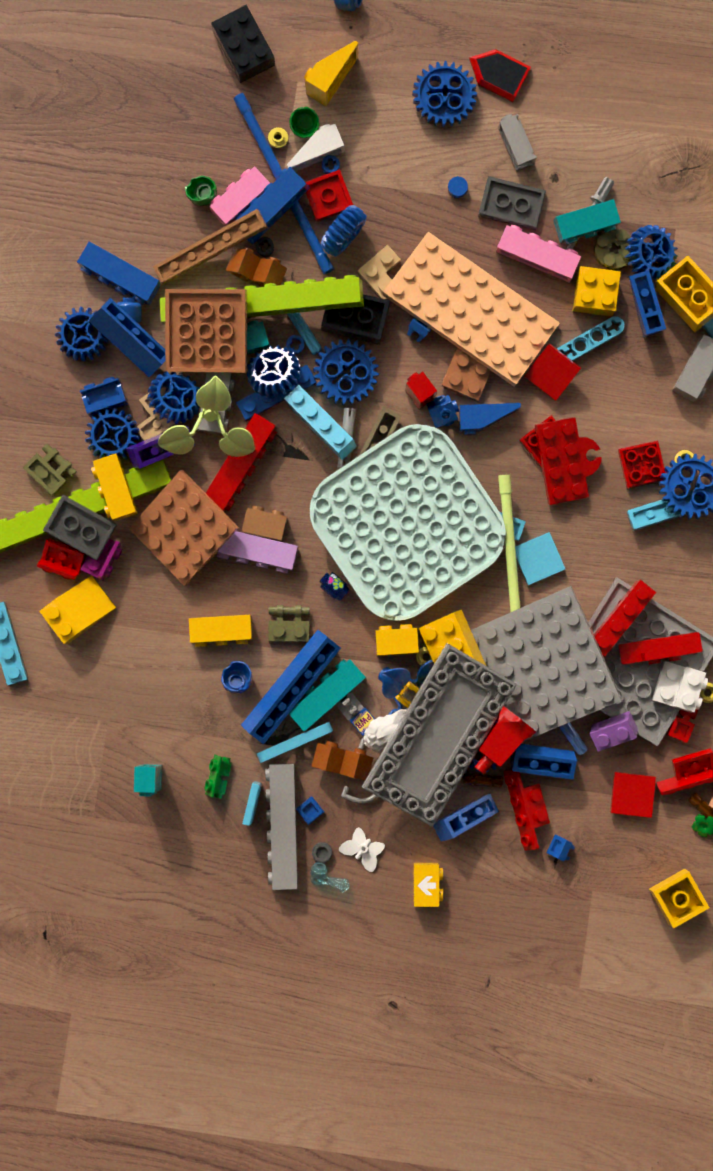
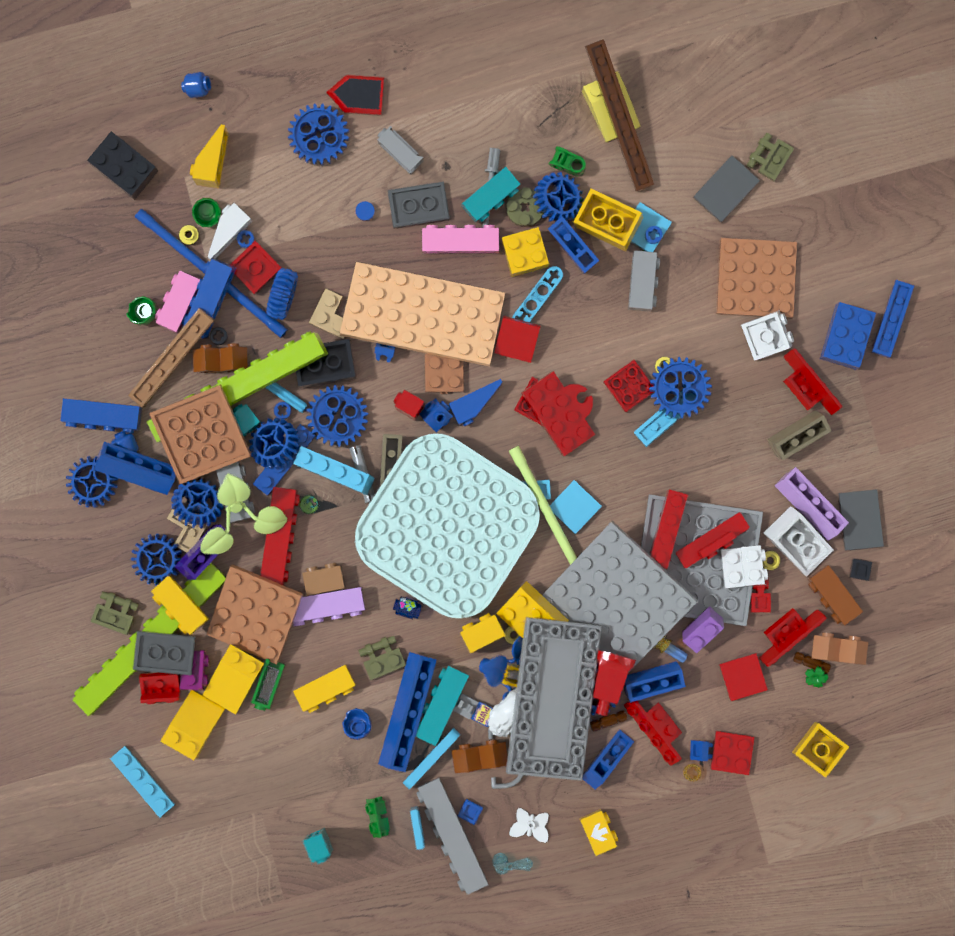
camera: 25 degrees left, 0 degrees up
blue hinge [80,377,128,417] -> none
dark grey tile [312,842,332,863] -> none
none -> yellow slope [203,644,264,714]
none -> window [251,659,286,711]
none -> clear green tile [299,495,319,514]
none -> green piece [548,146,586,177]
none -> clear yellow bush [654,635,672,654]
none -> clear yellow bush [683,764,701,781]
none -> red plate [710,731,754,775]

